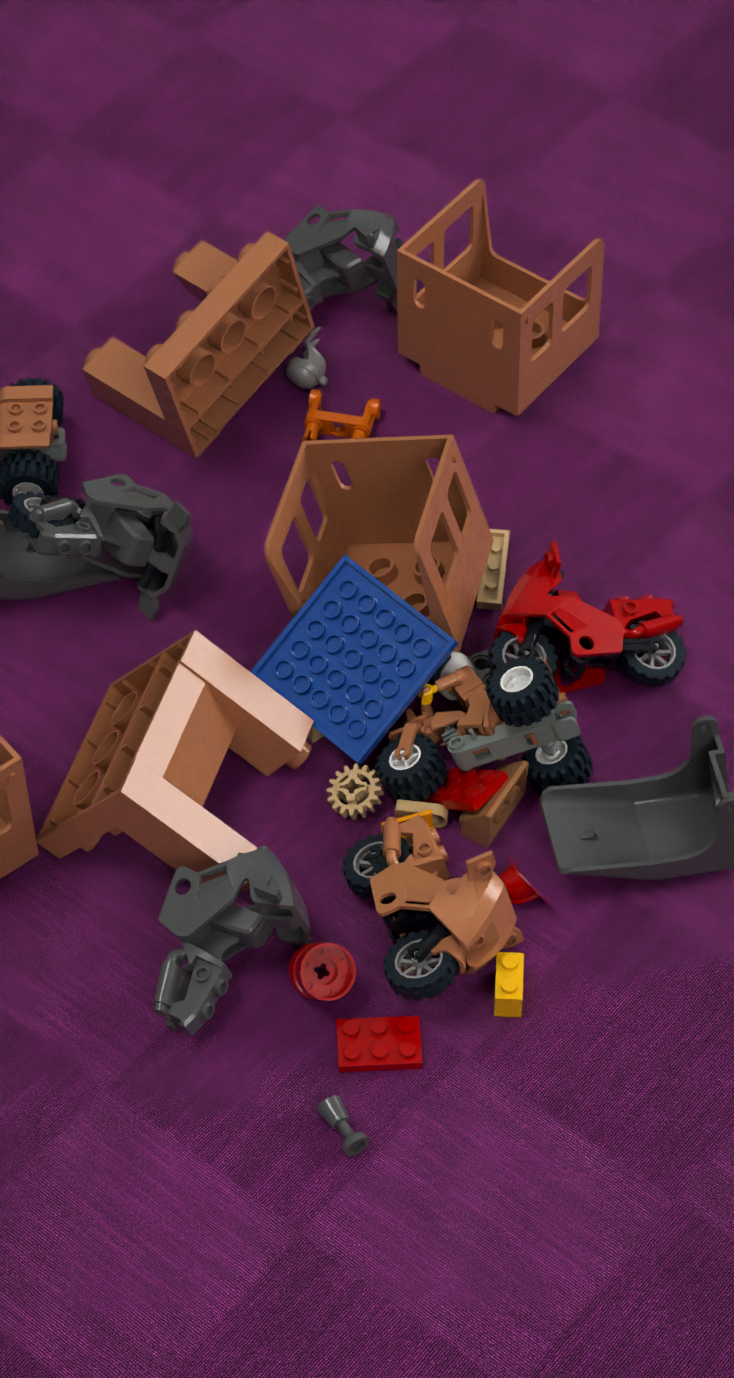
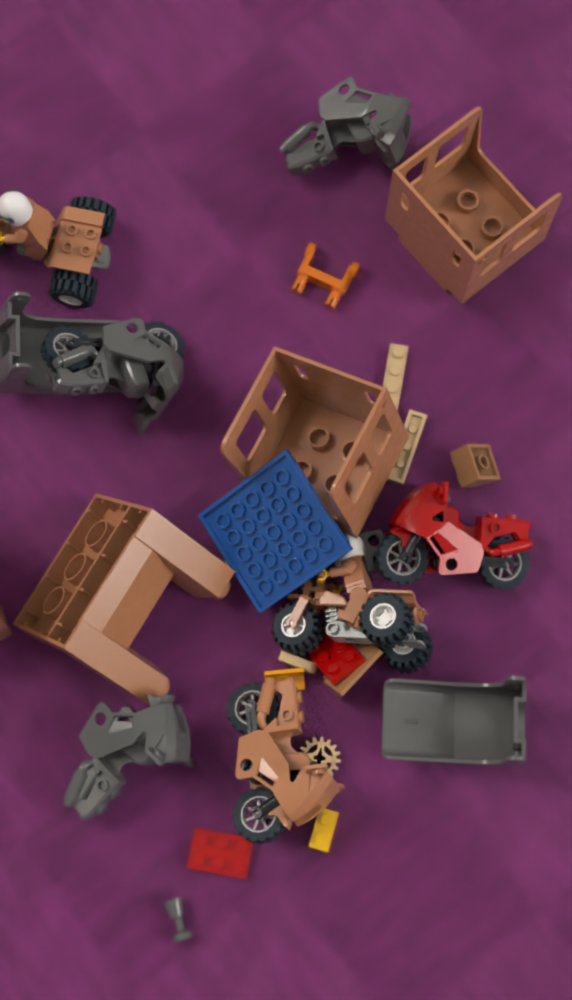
camera: 10 degrees right, 25 degrees up
nougat plate [82,231,315,459] -> none
light grey hair [286,327,329,389] -> none
red wheel [288,942,356,1001] -> none
tan gear [326,763,384,820] -> none
red piece [498,857,551,907] -> none
none -> medium nougat slope [450,444,501,488]

